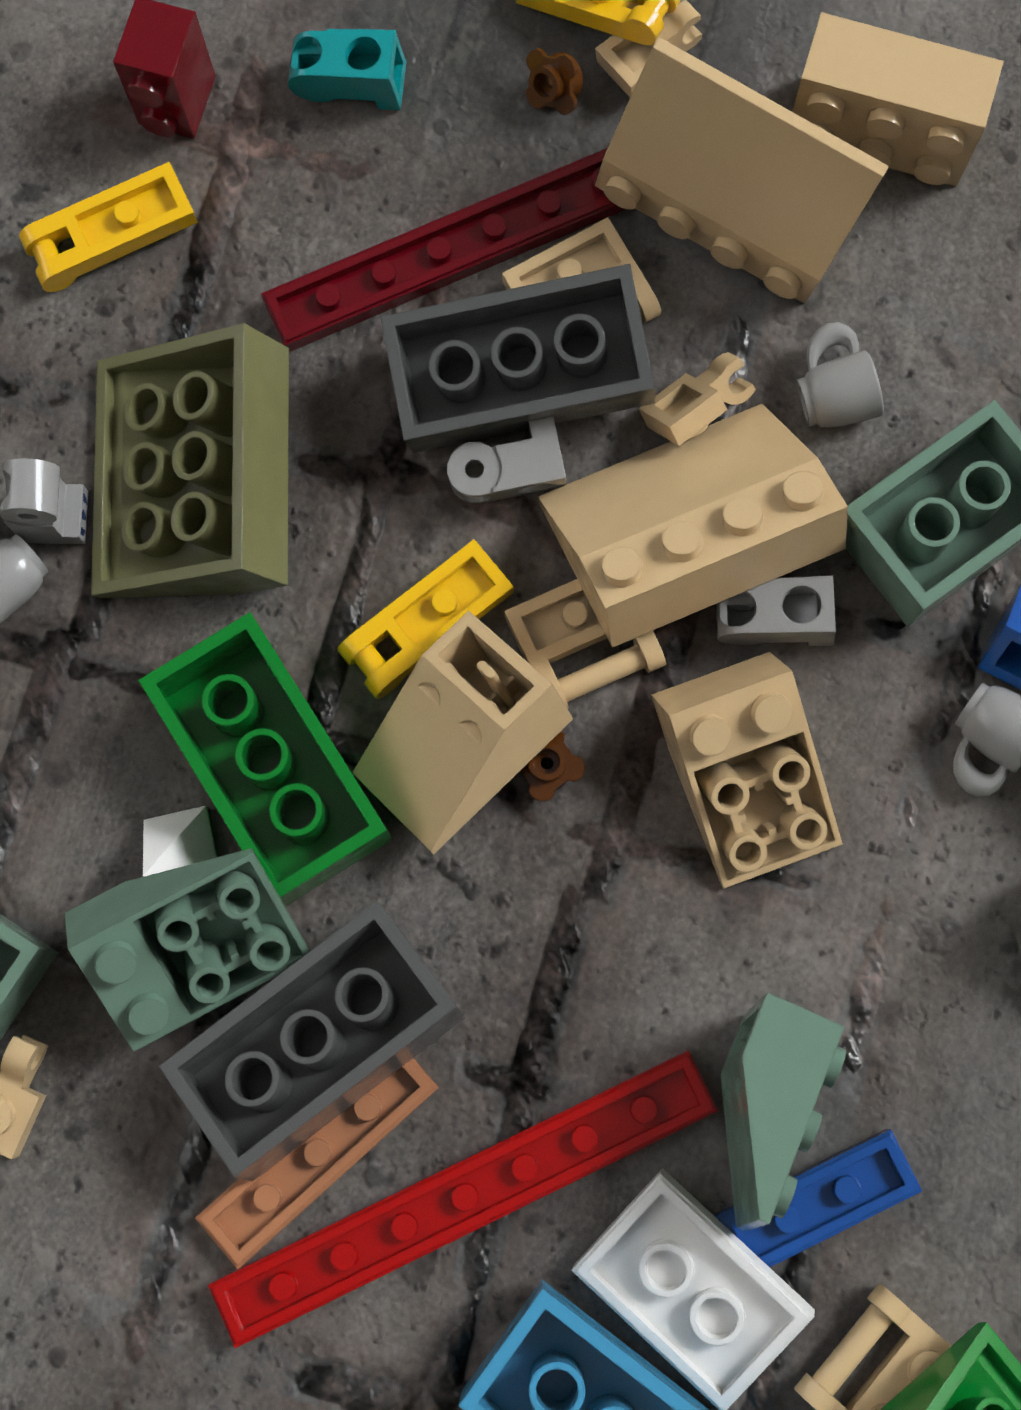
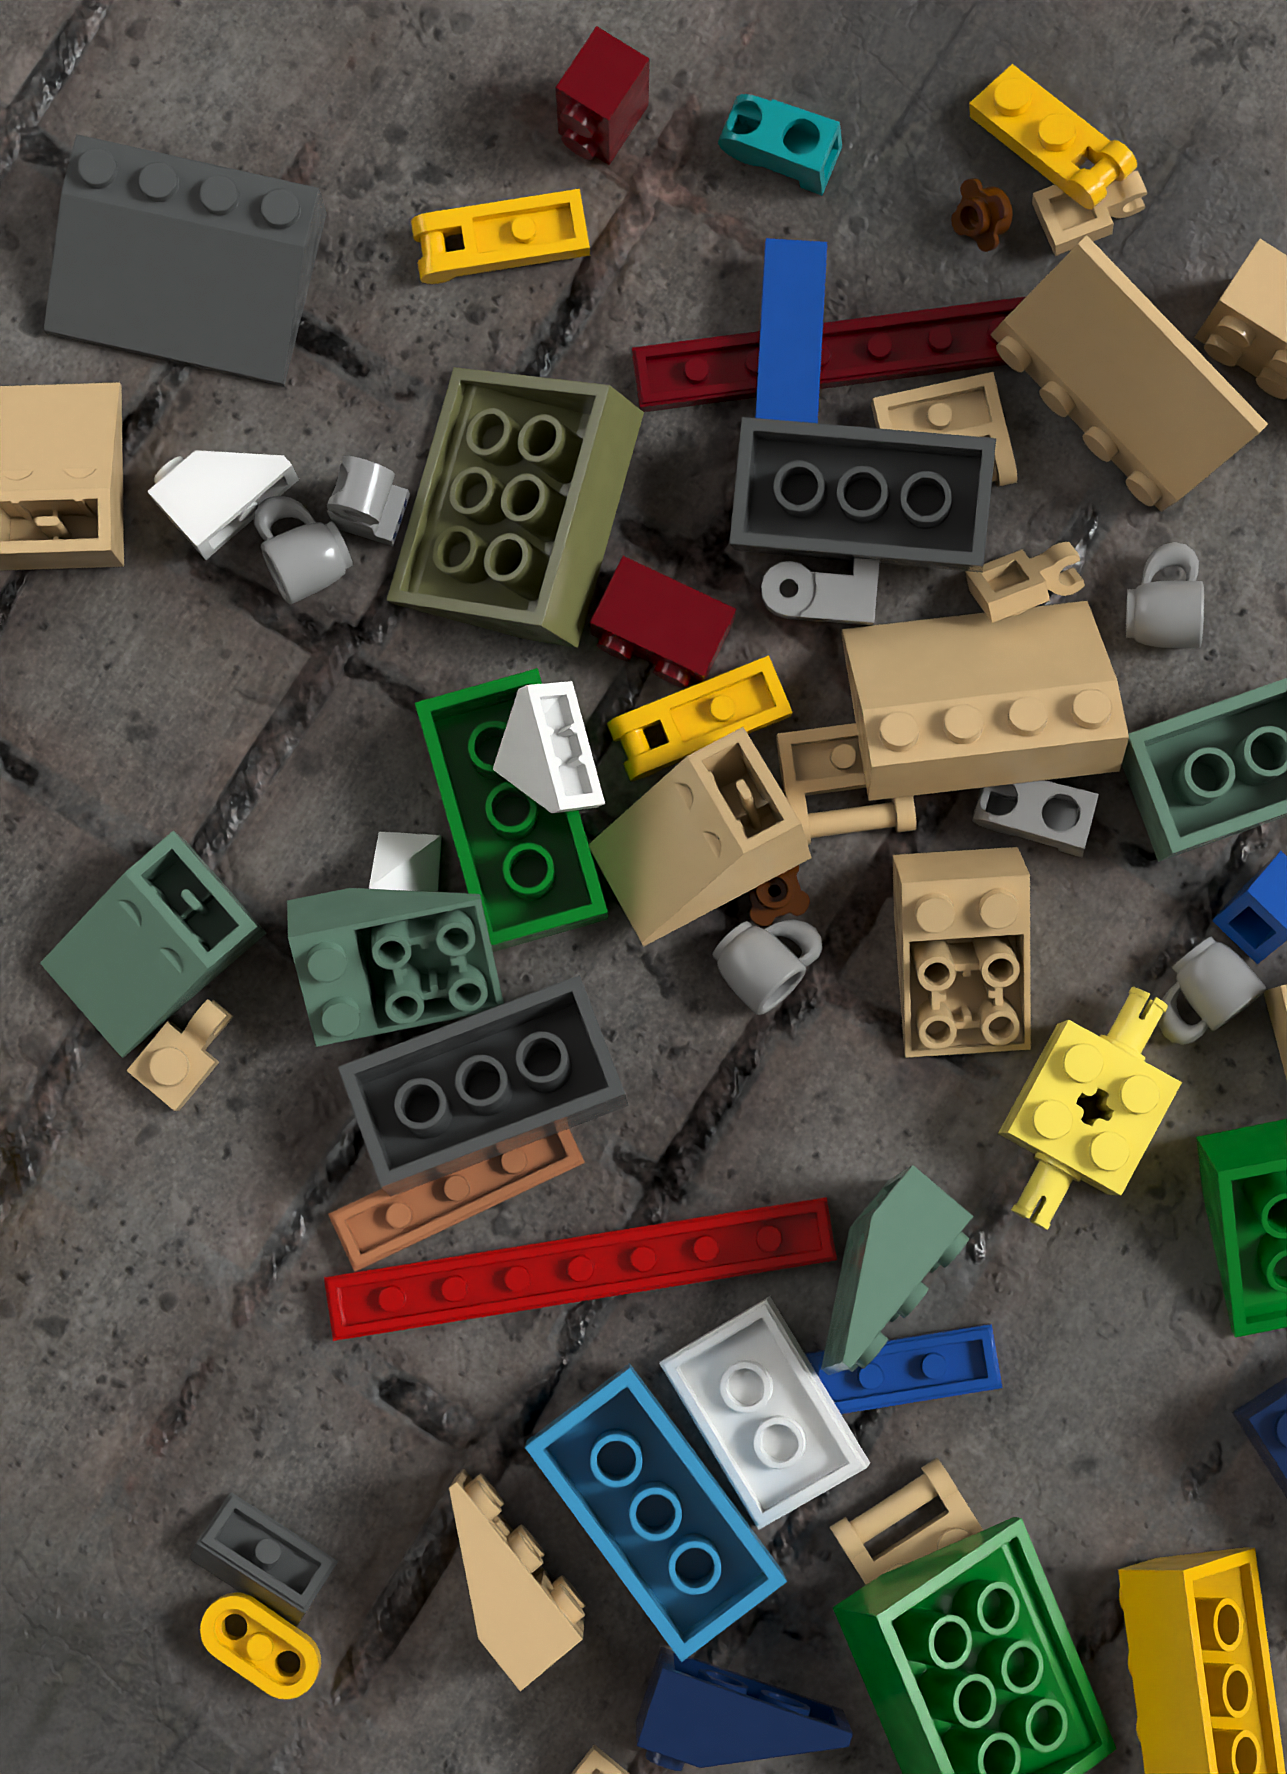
camera: 10 degrees right, 5 degrees up
none -> white slope [493,681,605,813]
none -> dark red brick [590,556,737,688]
none -> light grey piece [713,919,823,1015]
none -> blue tile [755,238,827,423]
none -> light yellow brick [998,987,1182,1230]

